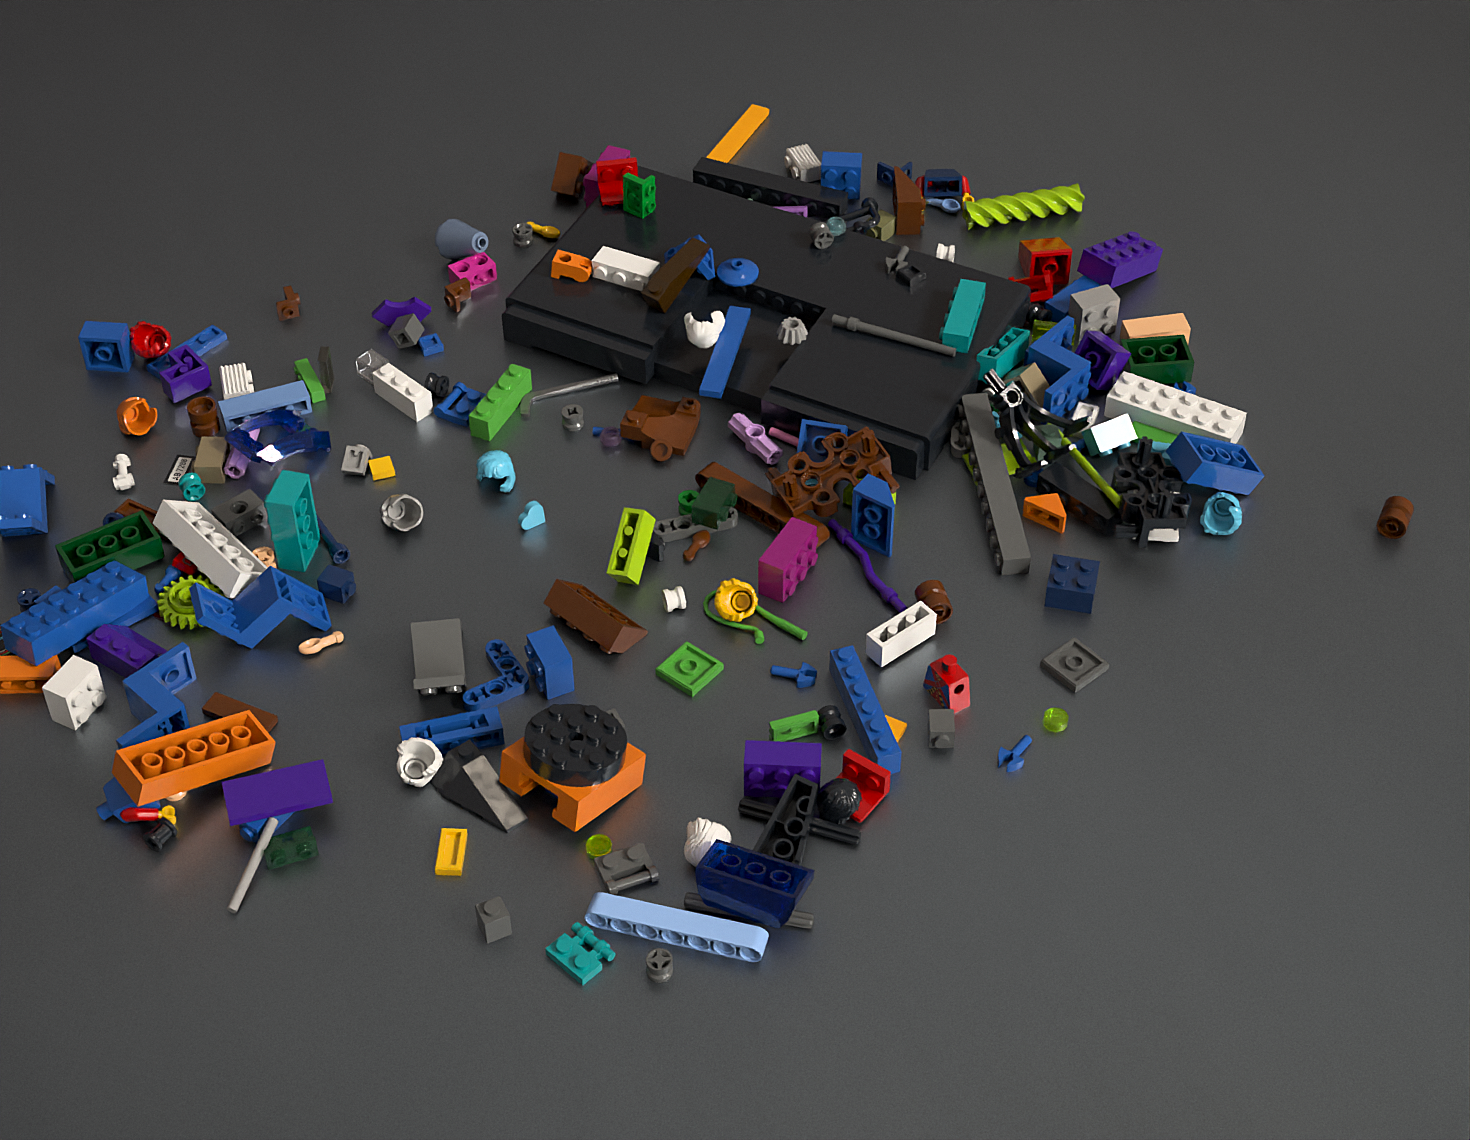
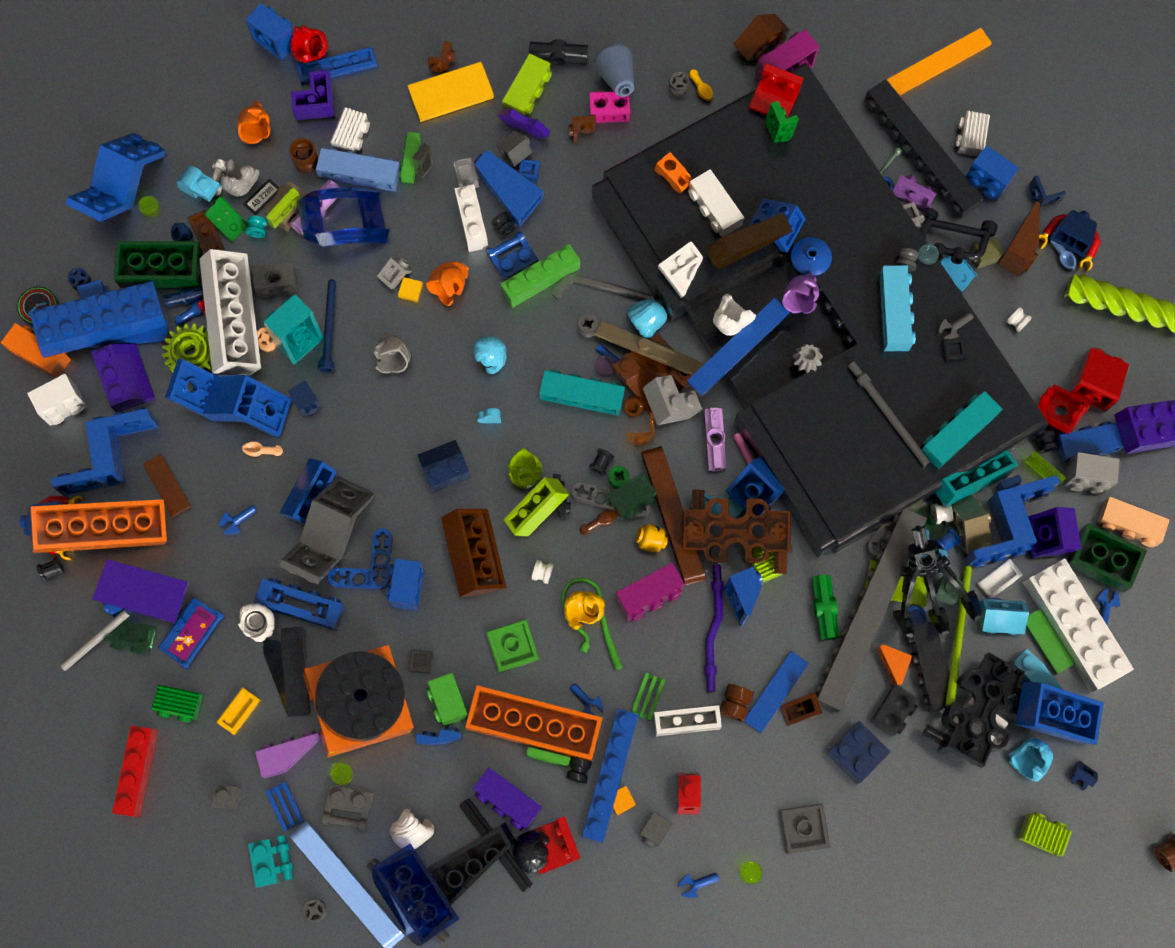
camera: 30 degrees right, 30 degrees up
none -> red brick [112,725,158,818]
none -> clear neon green tile [138,196,160,217]
none -> green brick [151,684,204,723]
none -> door [158,597,224,669]
none -> dark blue pin [163,286,204,308]
none -> medium azure brick [176,166,220,202]
none -> green piece [204,197,249,243]
none -> blue bar [219,505,257,535]
none -> light grey hair [220,159,259,197]
none -> medium lavender slope [255,731,321,779]
none -> blue tile [265,782,304,831]
none -> lime tile [266,188,301,229]
none -> blue brick [279,458,337,525]
none -> yellow tile [407,62,494,122]
none -> blue slope [415,726,462,745]
none -> dark blue slope [417,440,471,493]
none -> orange helmet [426,261,469,306]
none -> bright green brick [426,672,468,727]
none -> orange brick [465,685,603,762]
none -> blue slope [474,150,544,227]
none -> lime brick [502,53,552,116]
none -> lime hair [508,448,542,489]
none -> black piece [529,39,588,65]
none -> teal brick [539,370,625,416]
none -> black bush [589,448,614,476]
none -> dark tan piece [594,321,704,375]
none -> medium azure hair [626,298,667,339]
none -> clear orange bracket [626,412,655,445]
none -> bright green tile [631,673,666,721]
none -> yellow head [635,524,668,553]
none -> light grey brick [643,375,702,425]
none -> white wing [658,242,703,298]
none -> blue tile [745,651,809,734]
none -> reddish brown slope [780,692,822,726]
none -> medium lavender helmet [782,272,819,314]
none -> green piece [812,574,839,640]
none -> black brick [870,684,918,737]
none -> medium azure brick [879,265,916,351]
none -> lime brick [1017,812,1072,857]
none -> dark blue tile [1071,761,1098,791]

